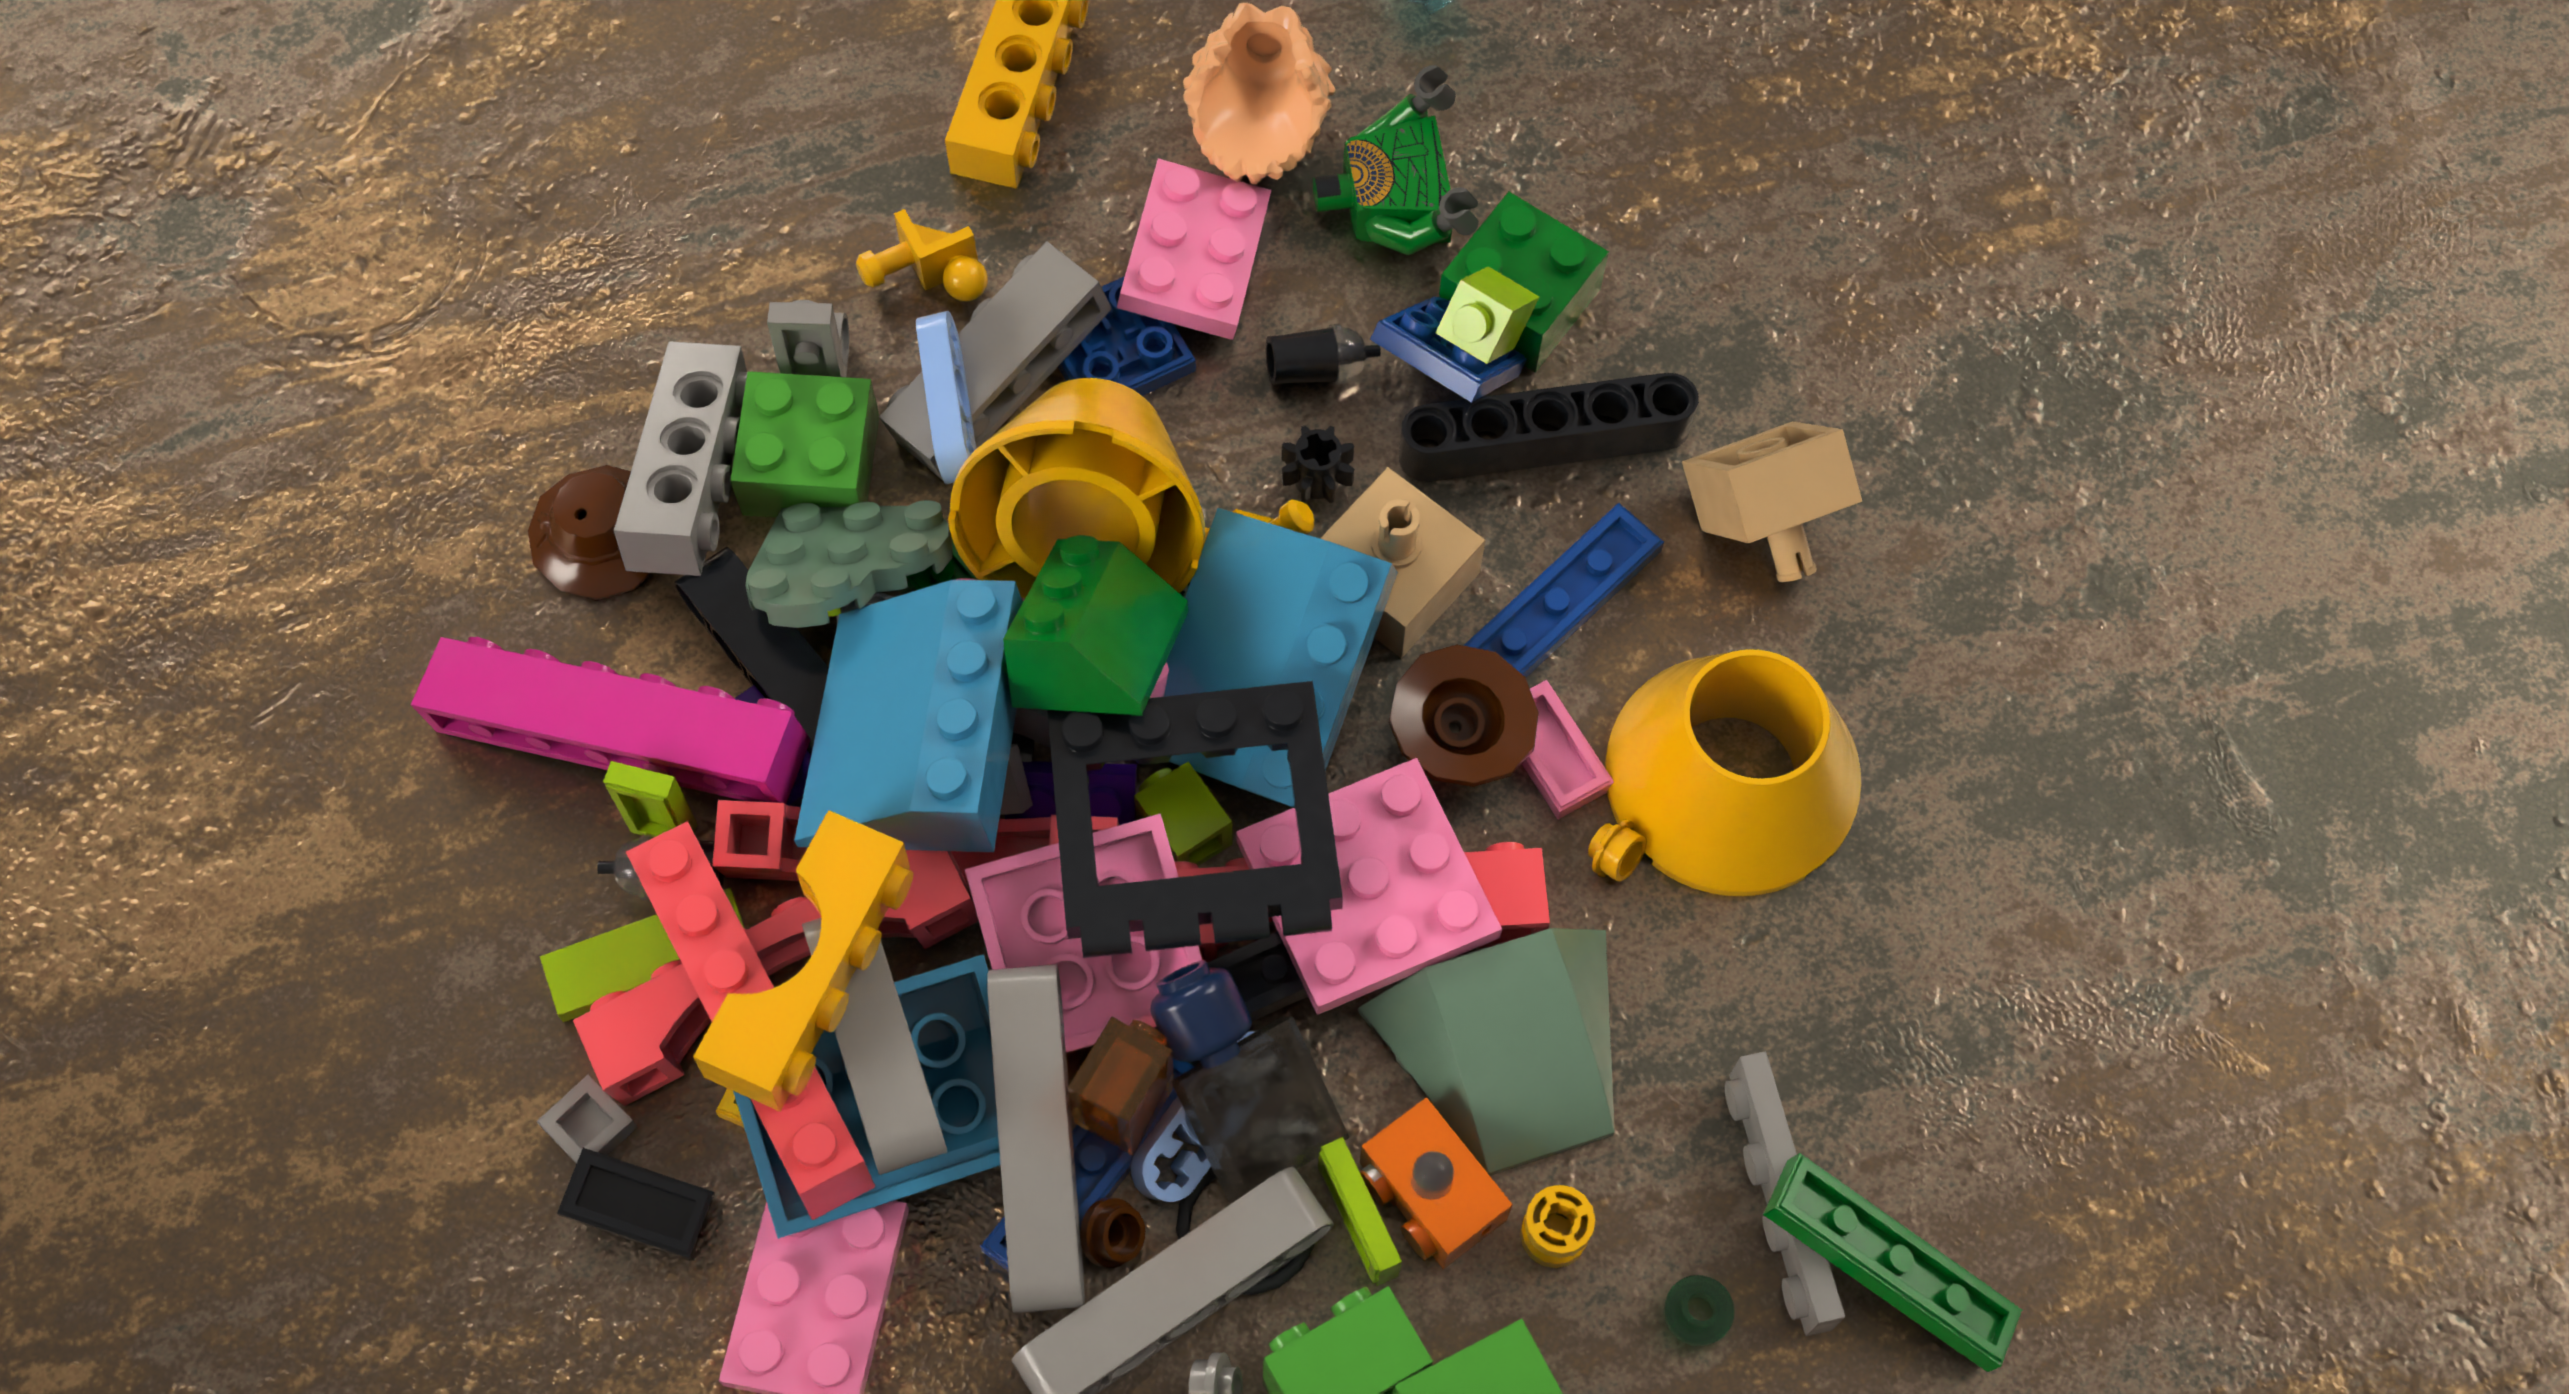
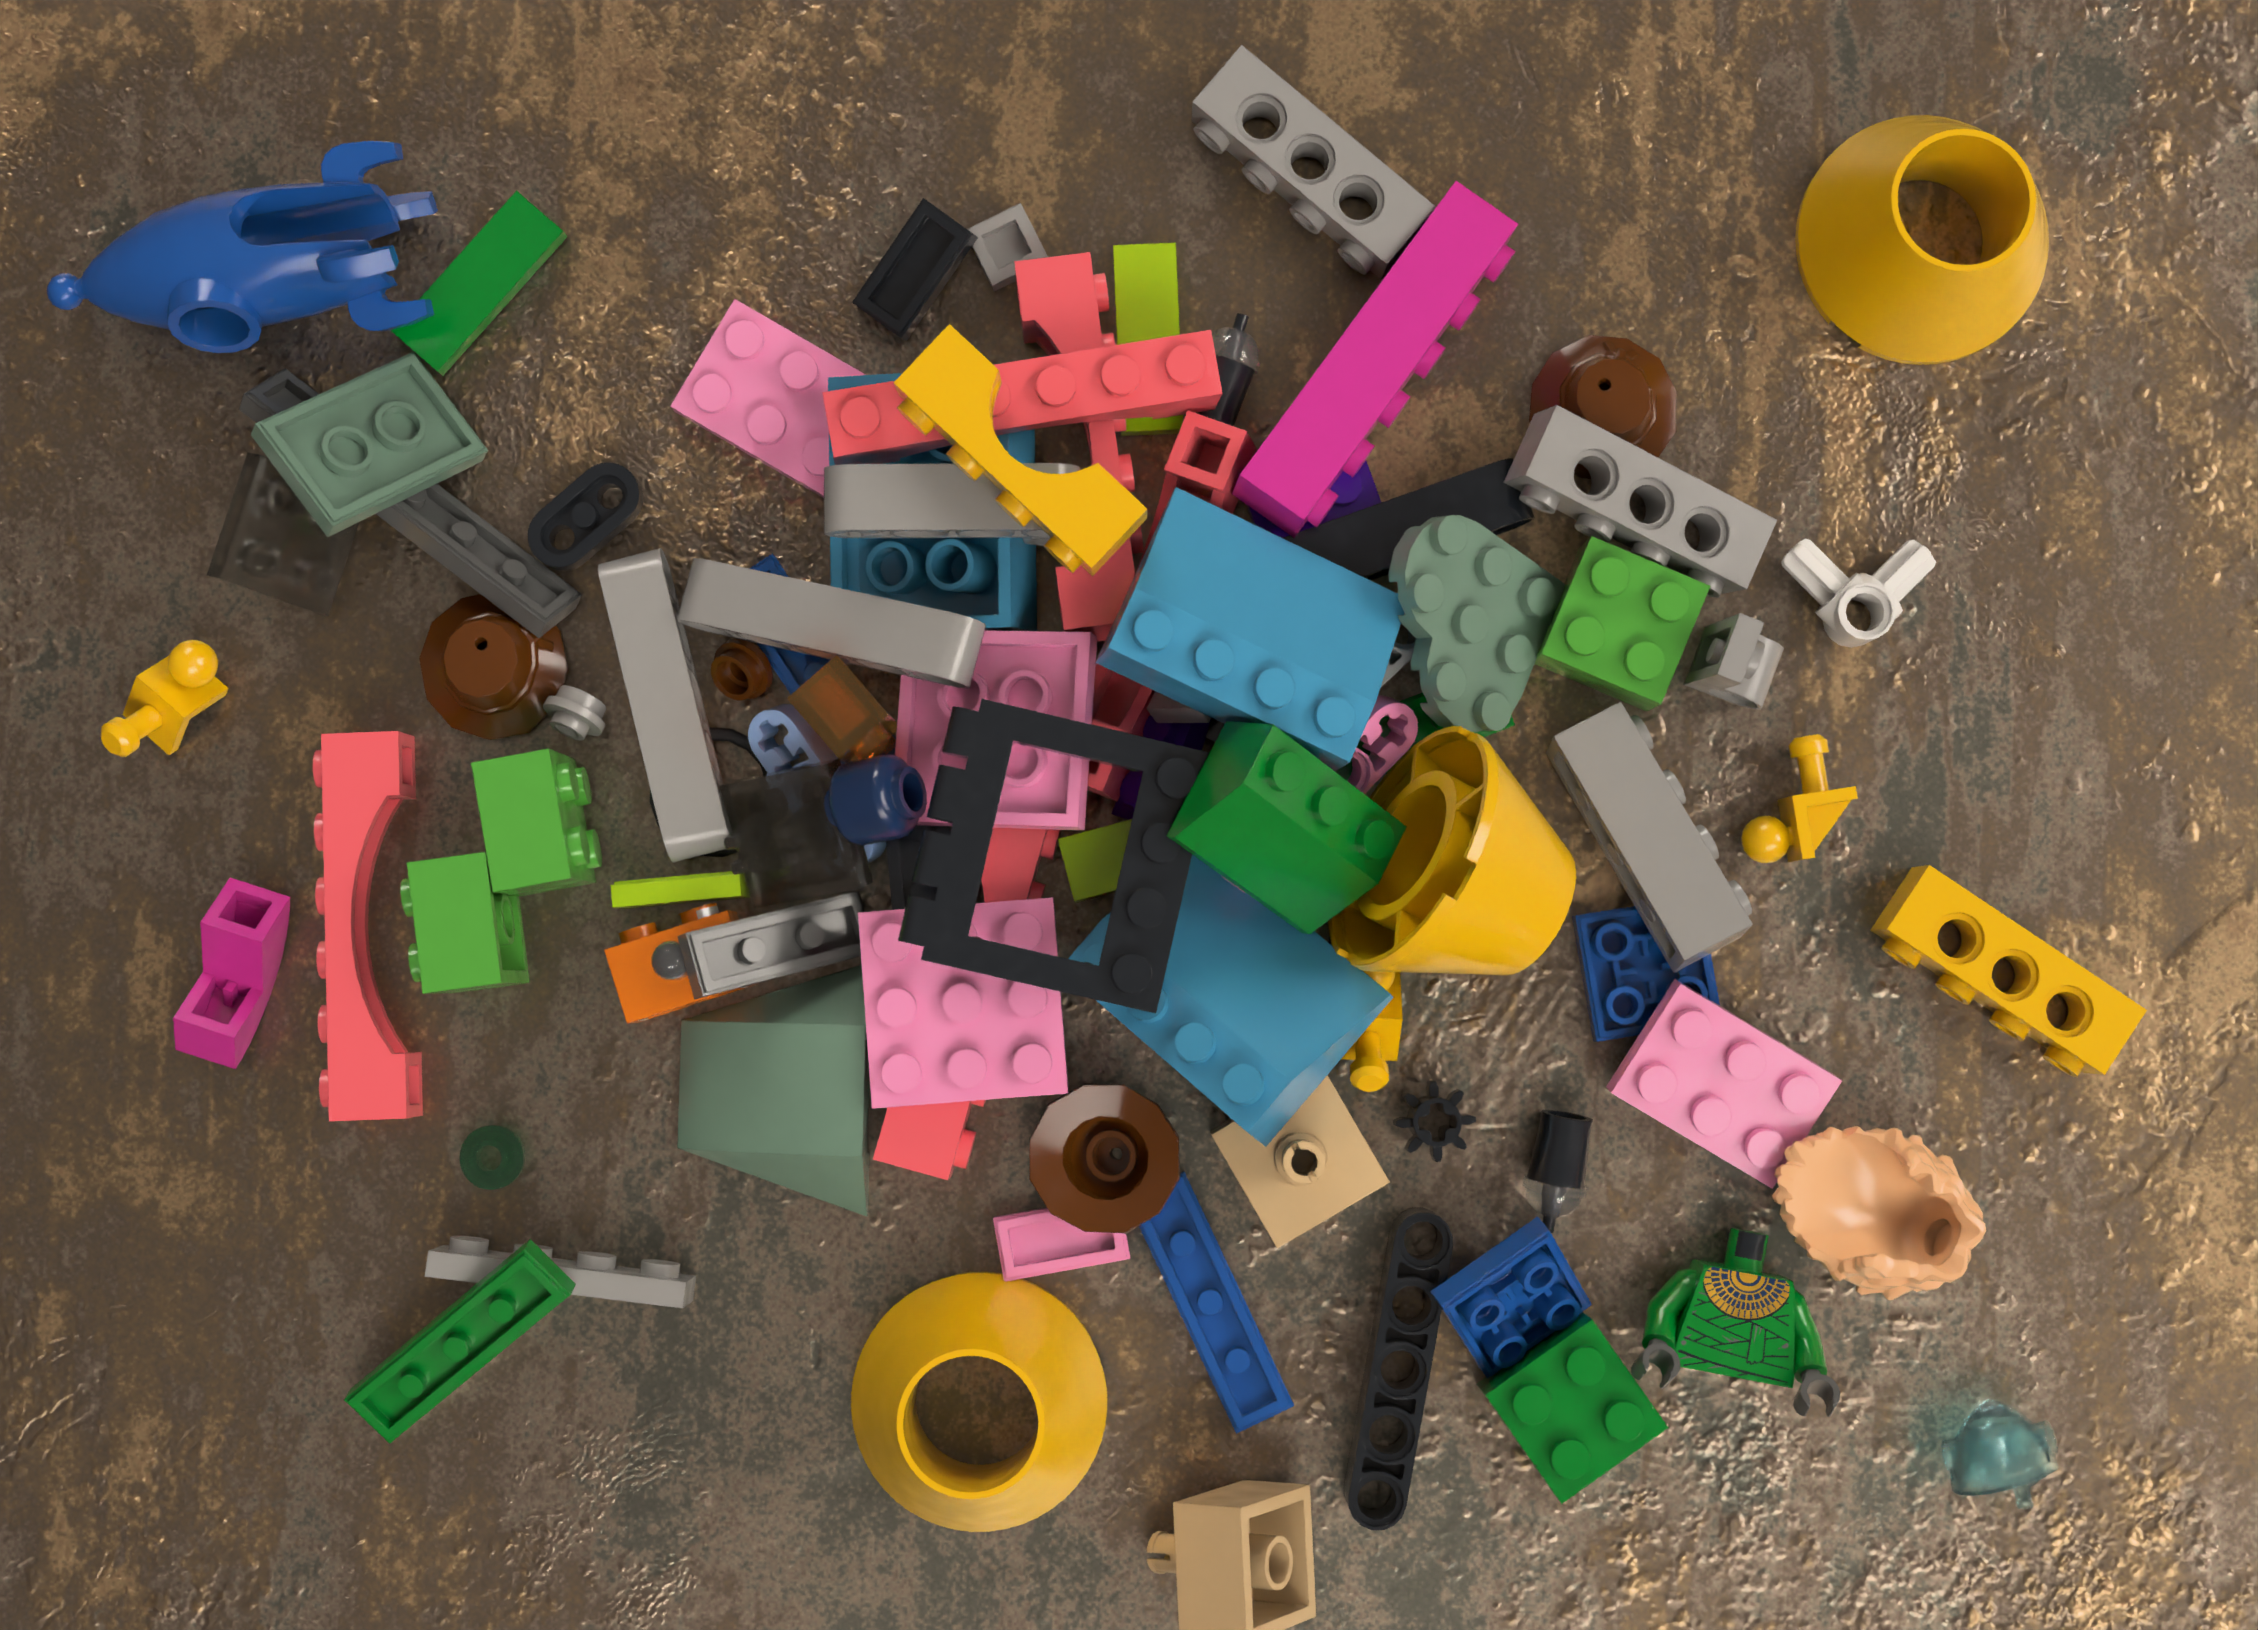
camera: 115 degrees right, 20 degrees up
lime tile [603,761,698,838] -> none
light blue beam [916,311,976,484] -> none
lime brick [1435,266,1539,364] -> none
yellow wheel [1520,1185,1595,1268] -> none
yellow plate [1588,819,1647,882] -> none
none -> tile [677,891,865,1000]
none -> light grey brick [1191,45,1436,280]
none -> white axle [1781,538,1936,648]
none -> yellow cone [1795,115,2049,365]

